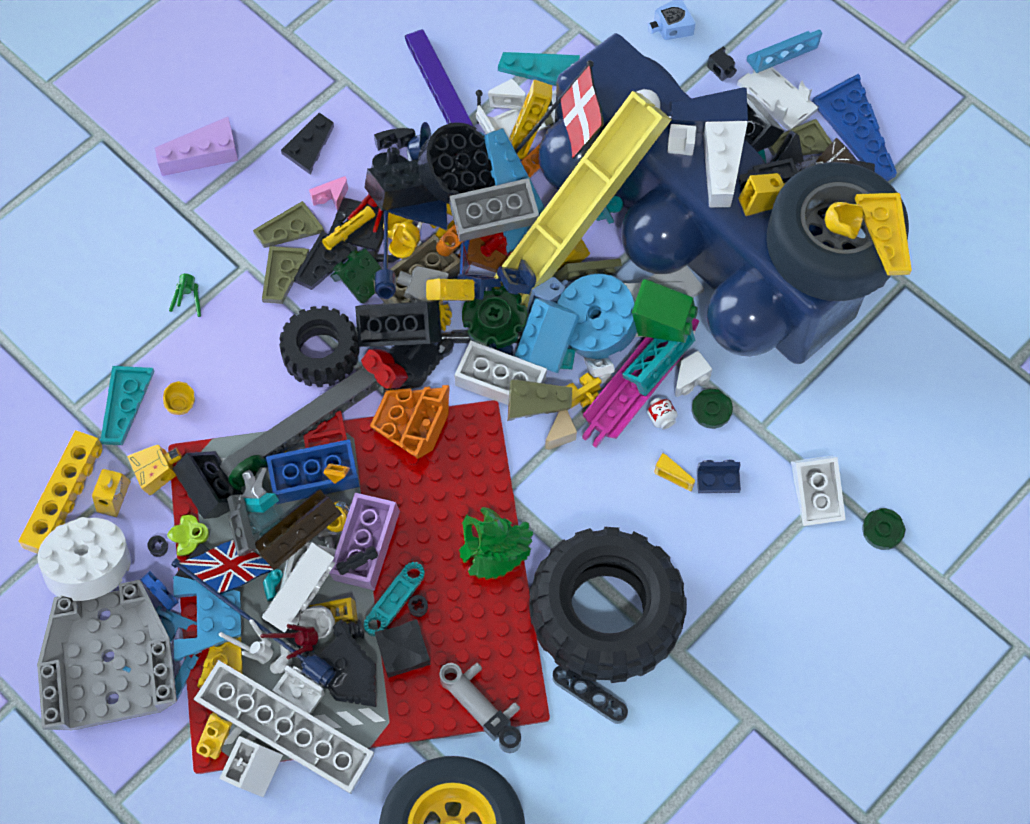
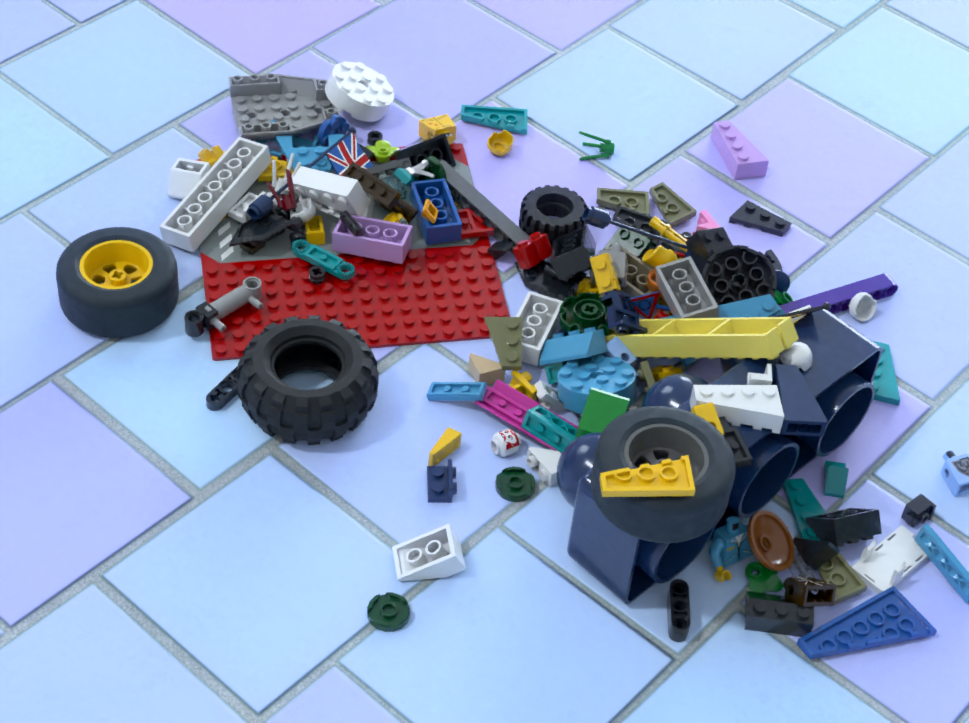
camera: 85 degrees right, 20 degrees down
yellow brick [18,430,103,554] -> none
yellow torso [92,469,131,517] -> none
orange wedge [370,385,450,458] -> none
black brick [375,619,431,678] -> none
green piece [459,507,533,580] -> none
yellow hair [825,202,863,239] -> none
none -> dark azure tile [426,382,488,401]
none -> black slope [487,241,514,260]
none -> white hair [849,292,877,322]

